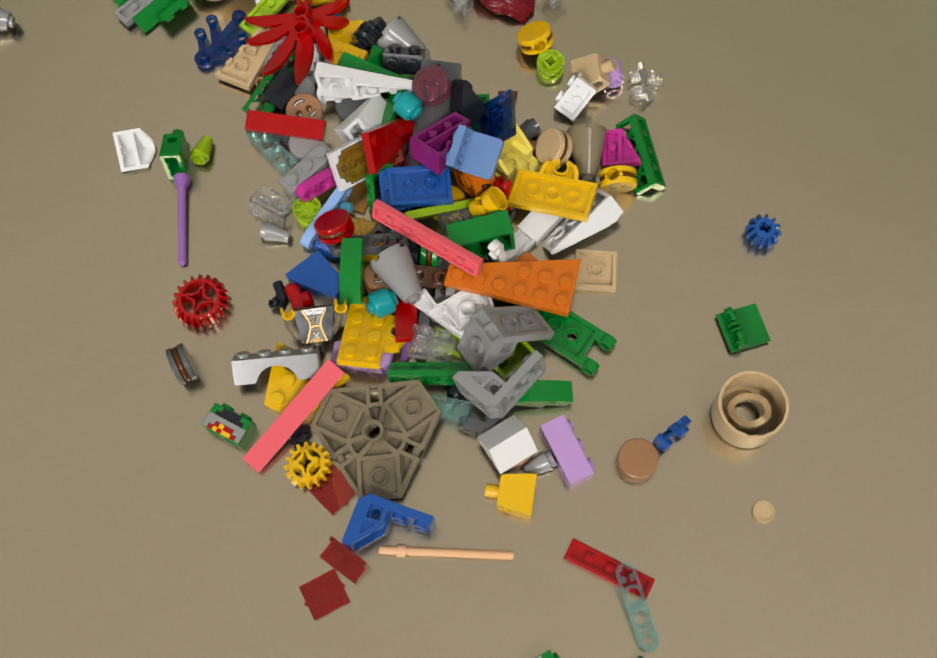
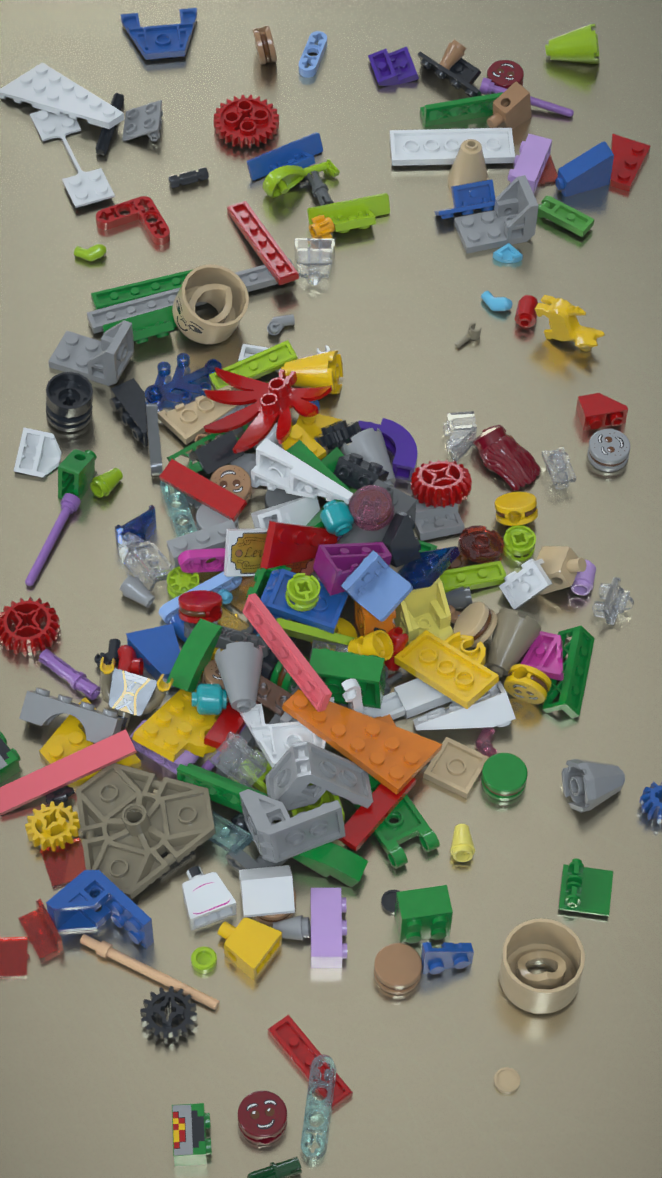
camera: 20 degrees right, 15 degrees down
none -> medium lavender pin [38,649,100,700]
none -> black wheel [46,372,93,432]
none -> light grey bracket [48,321,134,386]
none -> black slope [109,378,148,447]
none -> clear blue slope [115,505,156,548]
none -> black gear [140,986,197,1043]
none -> dark grey beam [146,403,163,476]
none -> white torso [182,866,236,931]
none -> lime tile [191,946,217,974]
none -> dark red head [238,1091,287,1145]
none -> lime wheel [285,573,320,611]
none -> red tile [338,778,416,851]
none -> dark purple arch [358,418,418,481]
none -> black piece [381,890,400,914]
none -> green brick [395,885,453,943]
none -> red gear [410,459,472,508]
none -> lime tile [412,561,507,593]
none -> light grey slope [415,499,465,541]
none -> light yellow cone [450,824,475,862]
none -> clear red tile [458,525,504,563]
none -> clear pink arm [475,727,497,757]
none -> green head [481,753,528,801]
none -> light grey cone [561,759,625,812]

